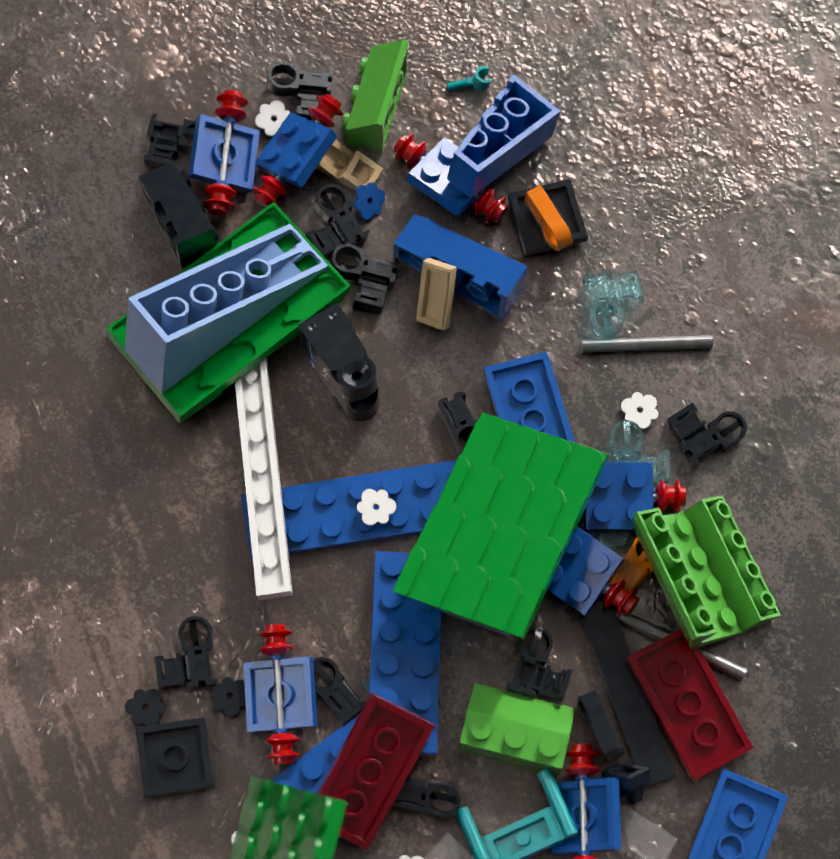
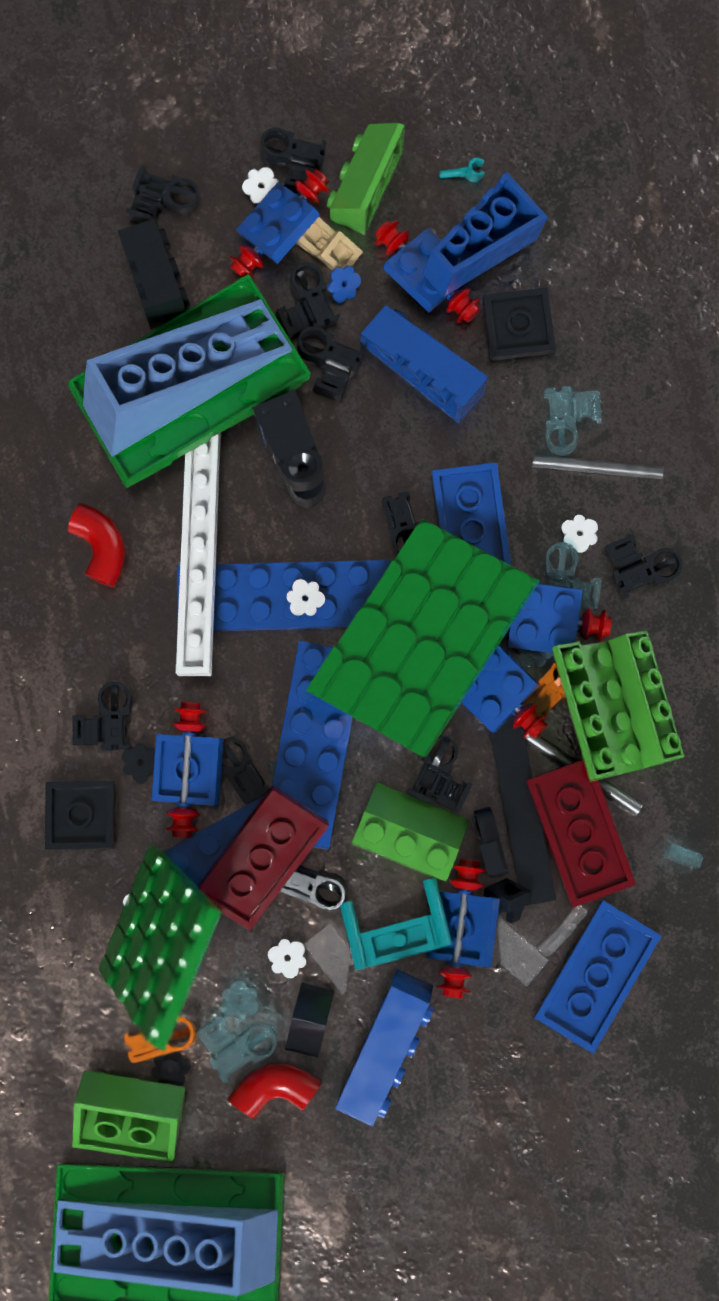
camera: 10 degrees right, 10 degrees up
black plant [125,689,165,726] -> none
plate [188,90,260,216] -> none
tan tile [416,258,457,330] -> none
orange piece [525,185,573,252] -> none
none -> red cylinder [68,502,126,588]
none -> clear tile [535,905,587,957]
none -> clear light blue tile [662,844,704,869]

